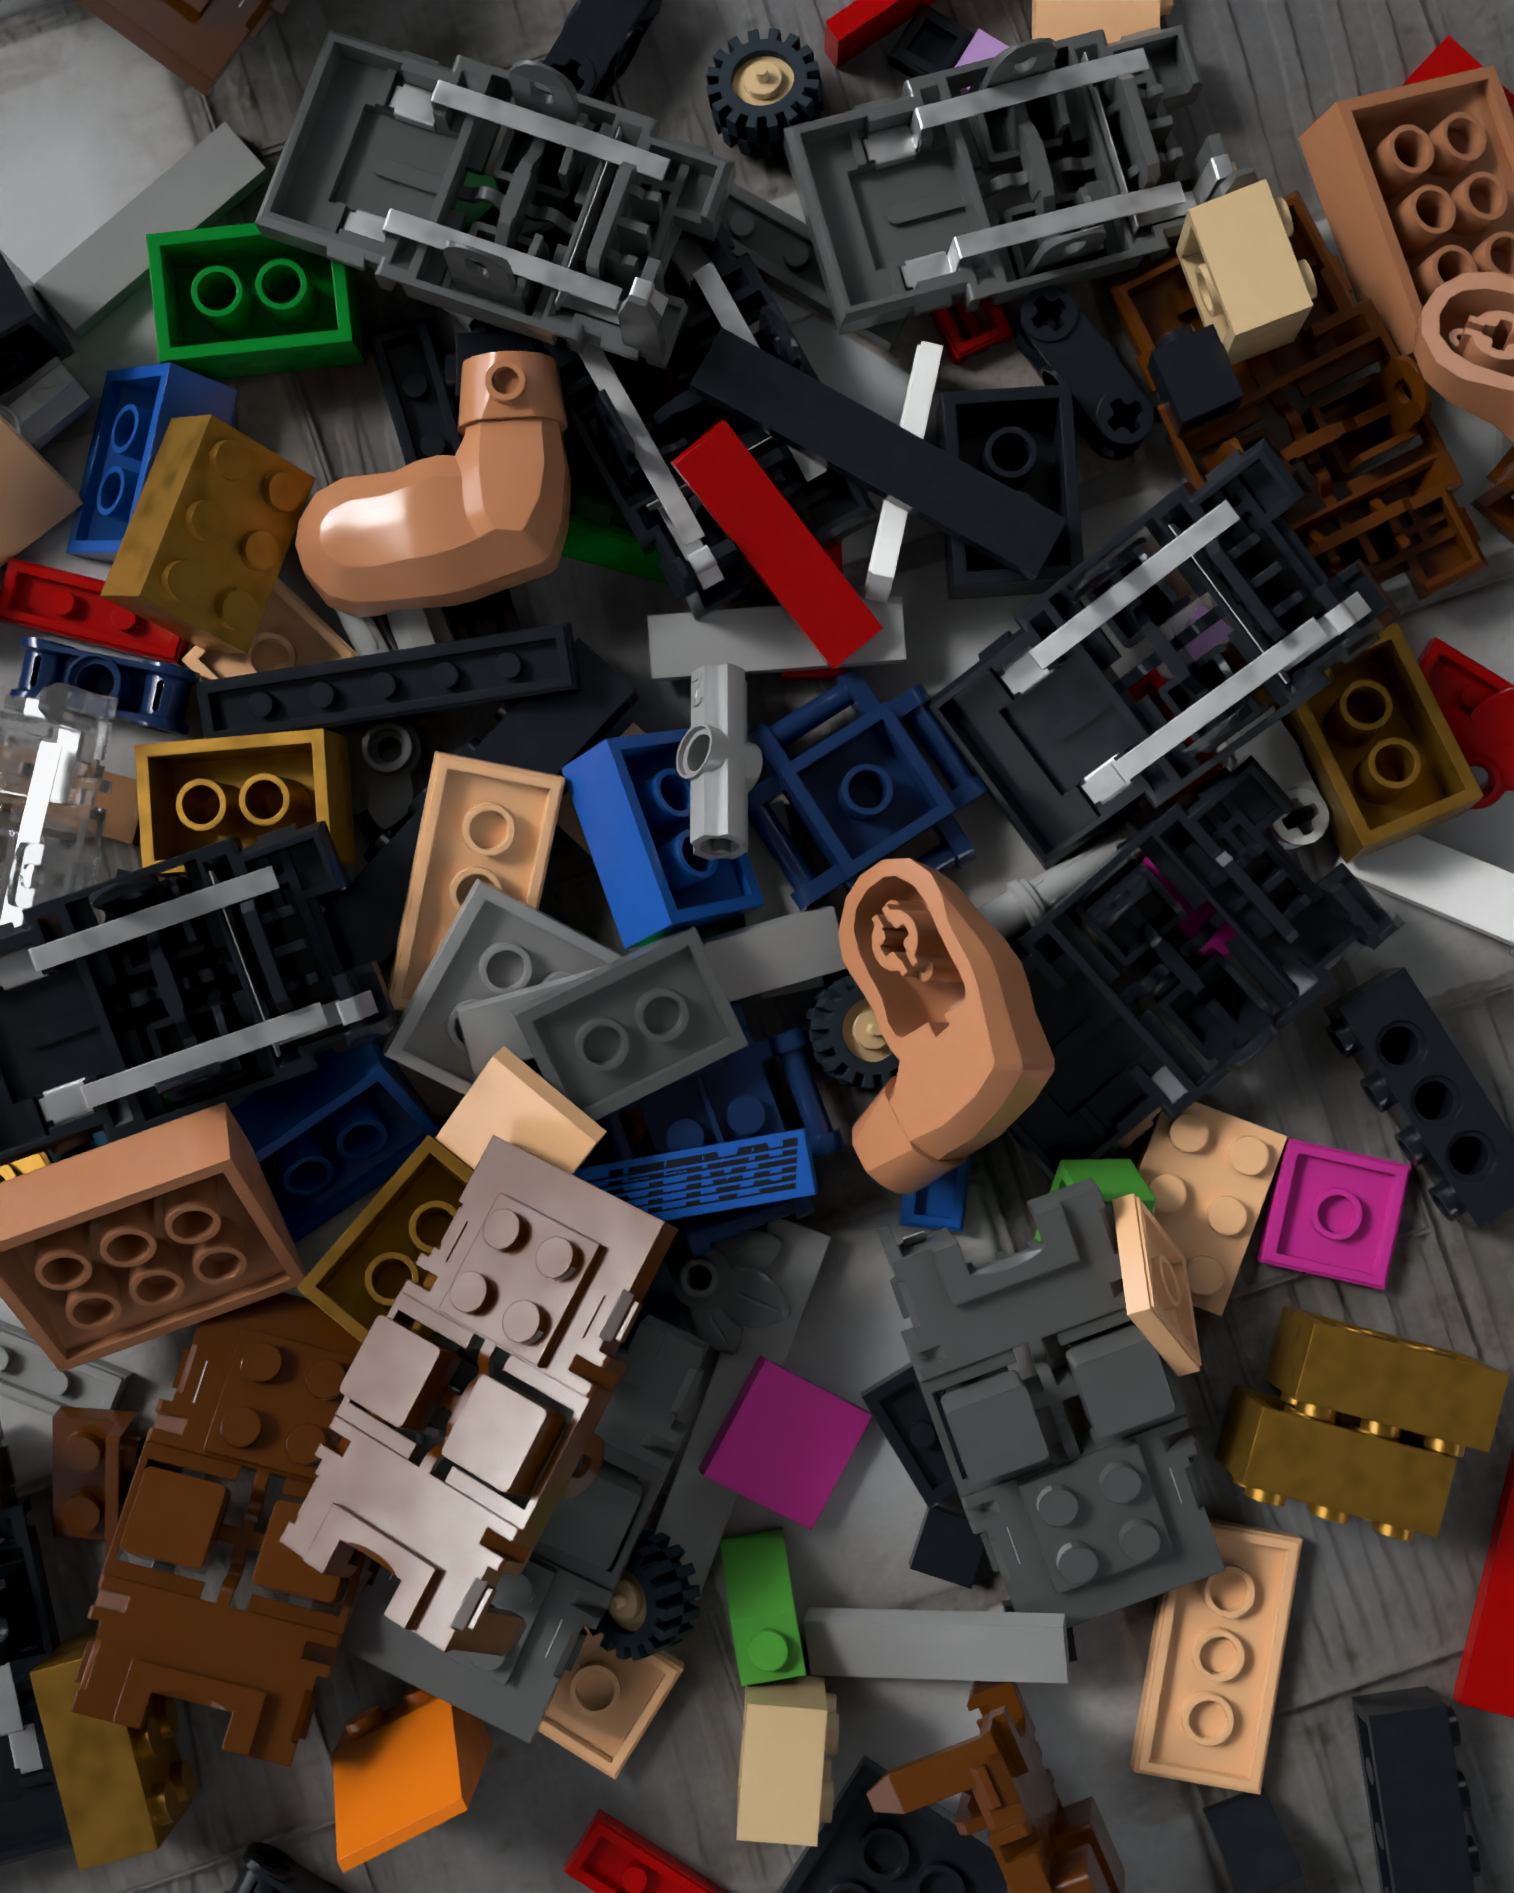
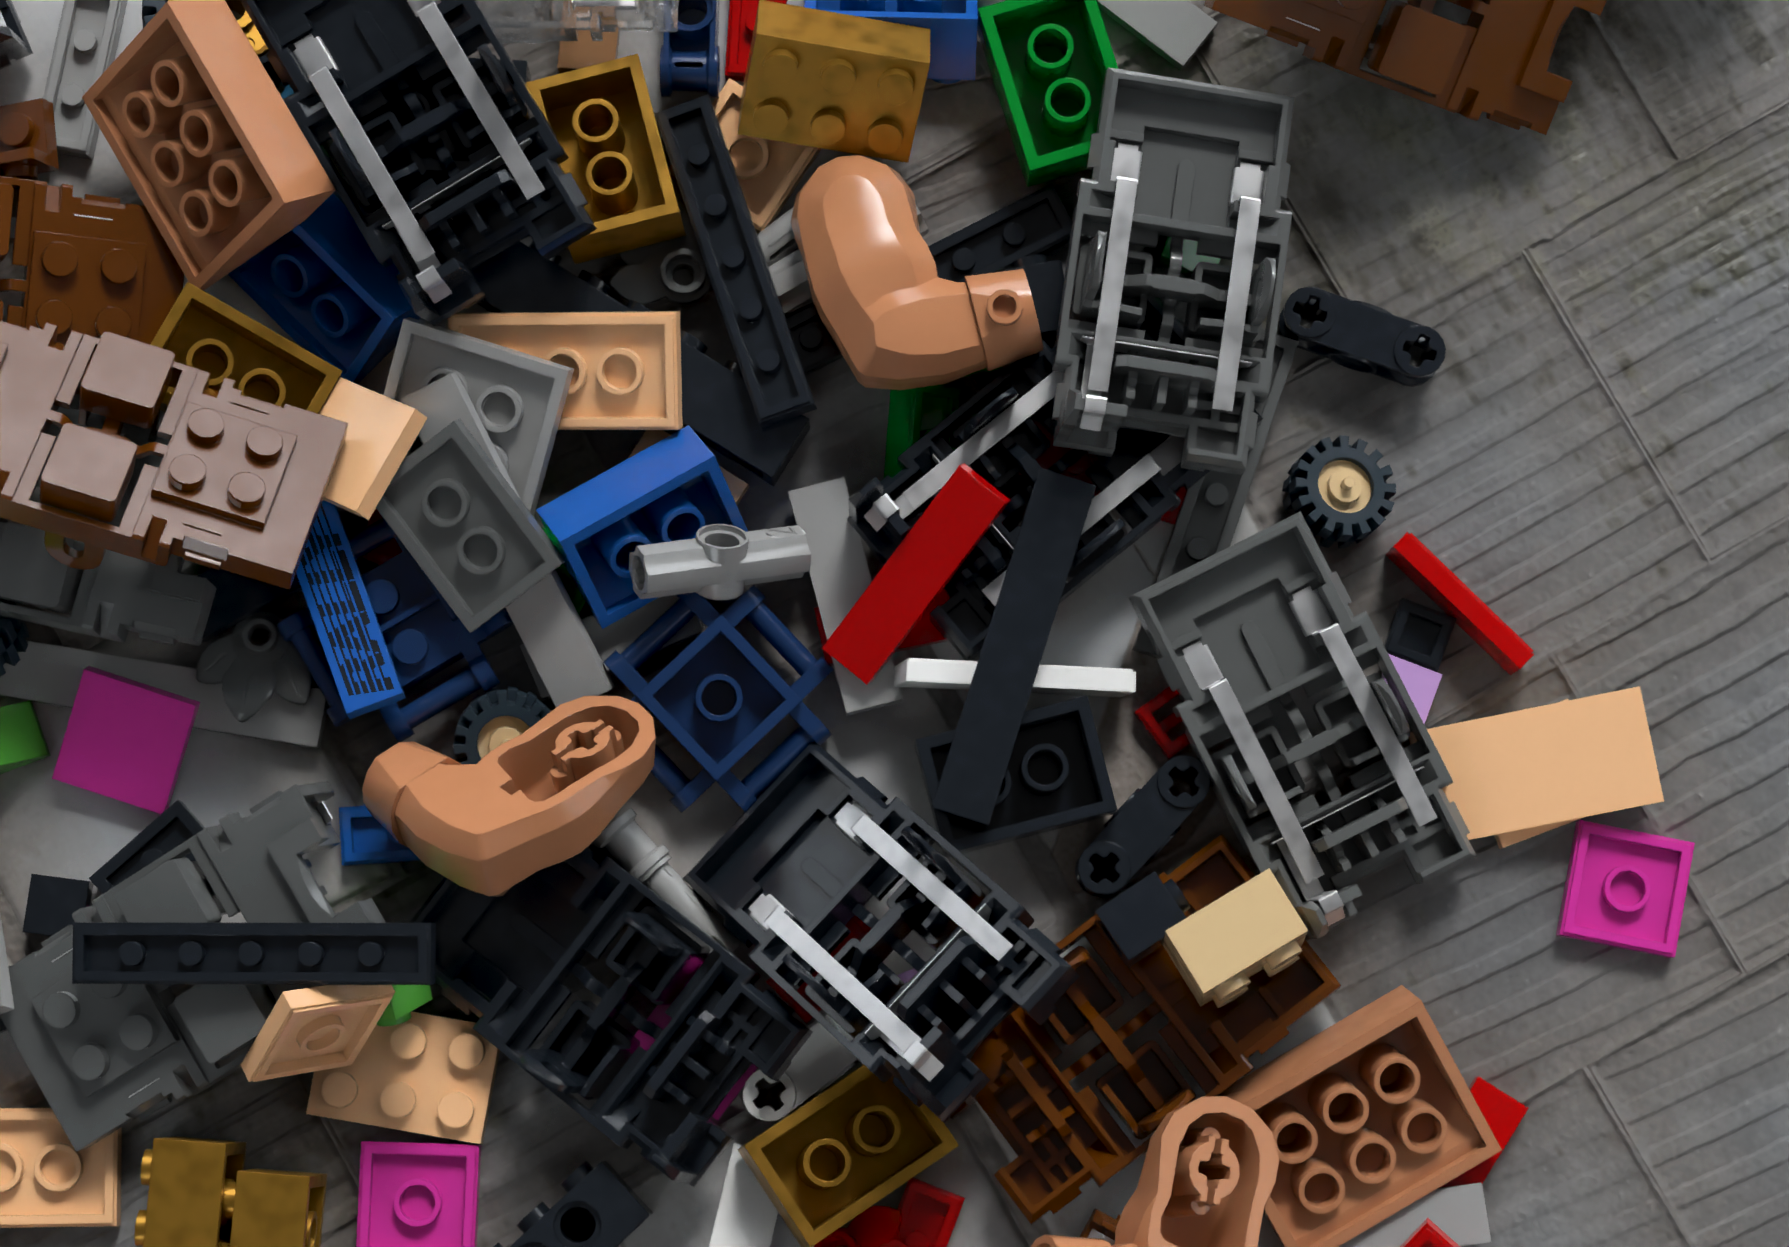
camera: 80 degrees right, 5 degrees down
none -> black tile [72,922,436,985]

